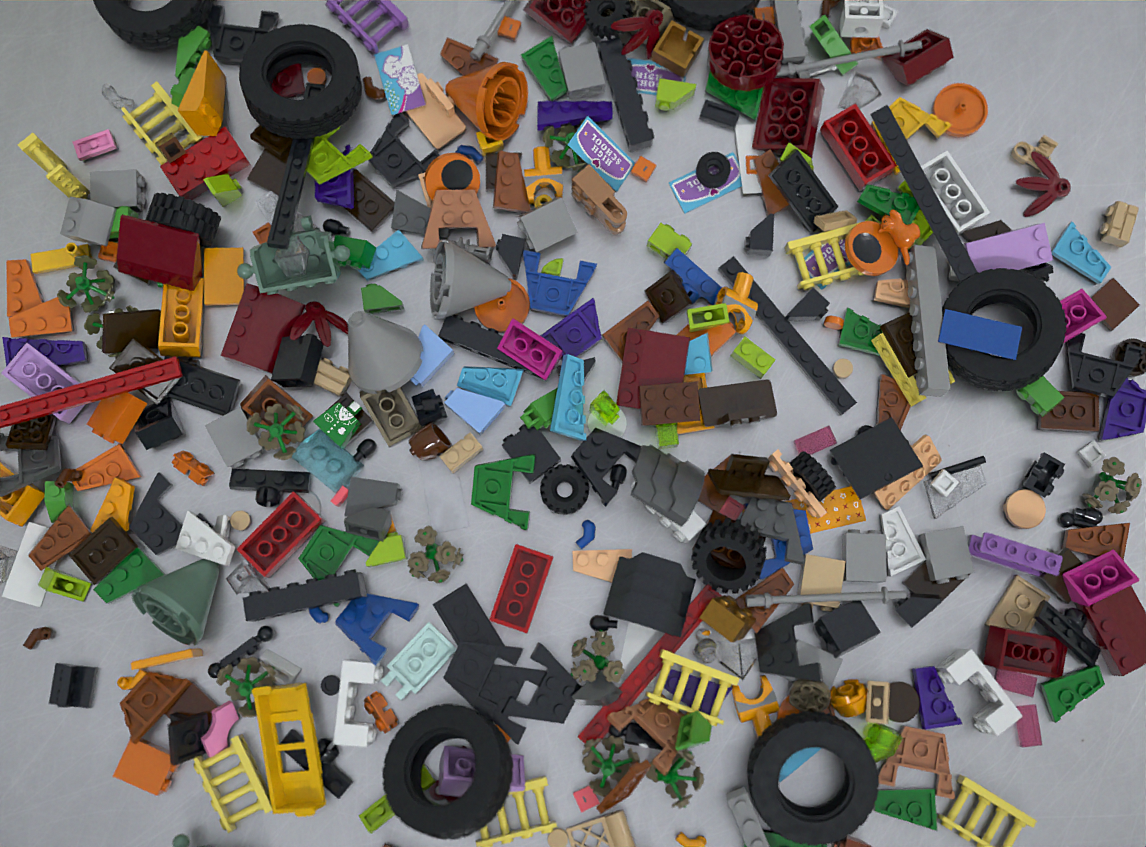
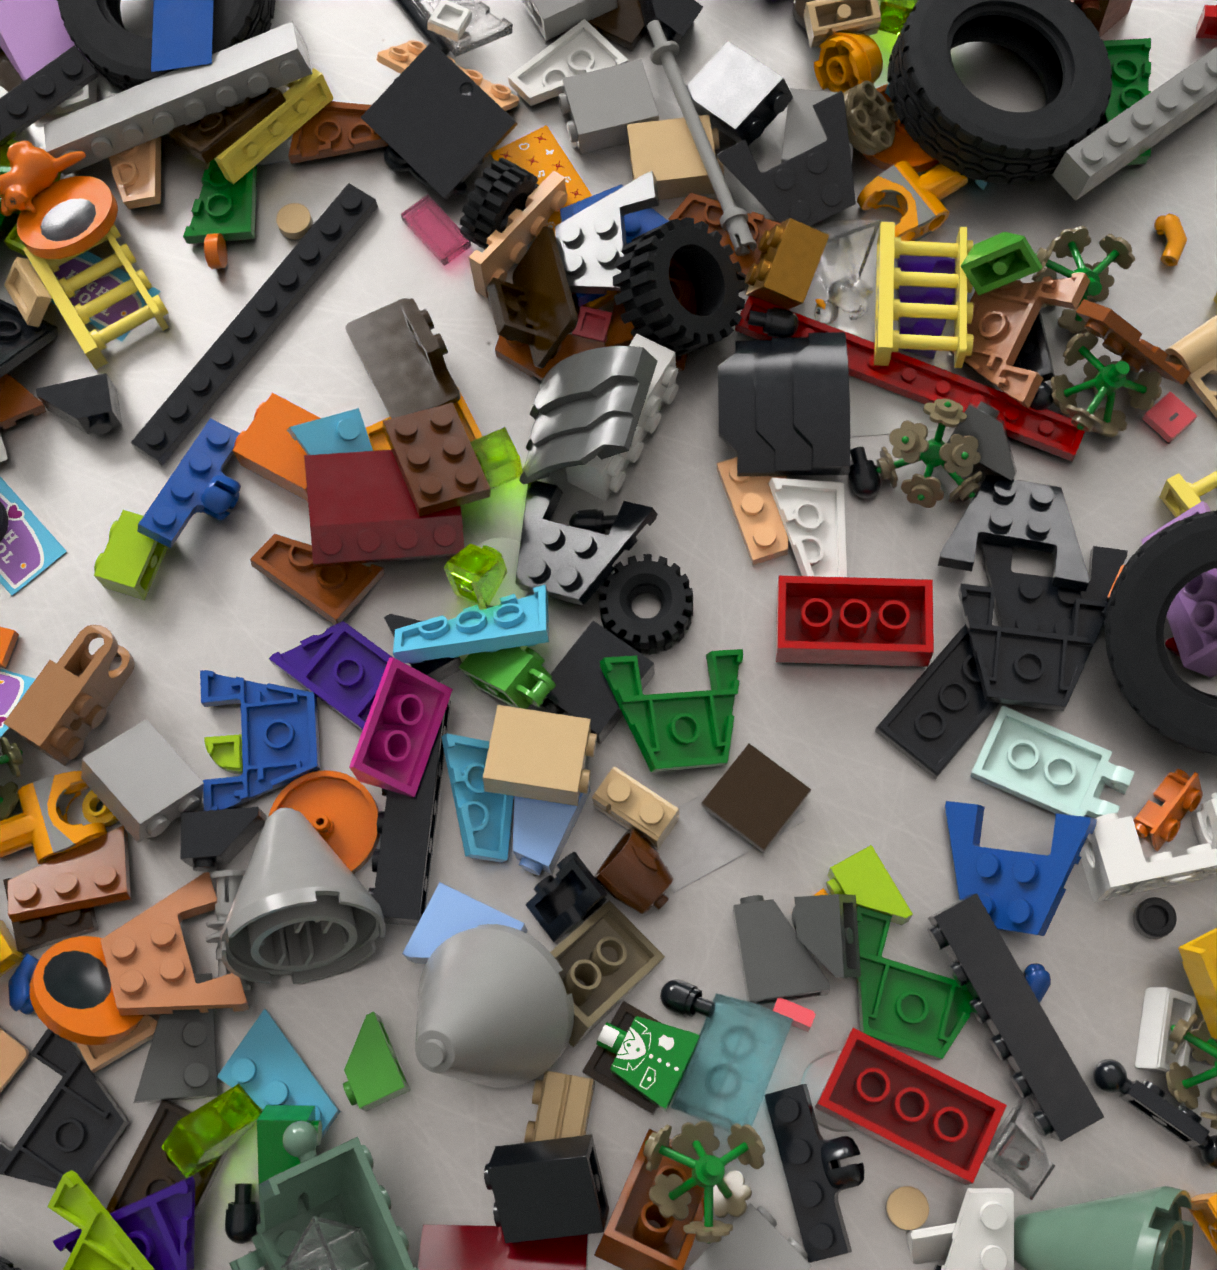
camera: 95 degrees left, 10 degrees down
dark red plant [290,301,348,347] -> none
dark tan plant [408,526,463,583] -> none
blue arm [576,520,596,550] -> none
dark brown tile [644,270,693,323] -> none
lime slope [686,303,729,332] -> none
light orange connector [714,272,758,334] -> none
lime brick [730,337,776,379] -> none
black slope [786,287,830,321] -> none
none -> clear neon green slope [161,1084,262,1178]
none -> tan brick [483,705,597,806]
none -> dark brown tile [701,743,811,853]
none -> black cylinder [748,307,799,338]
none -> white wing [768,478,847,577]

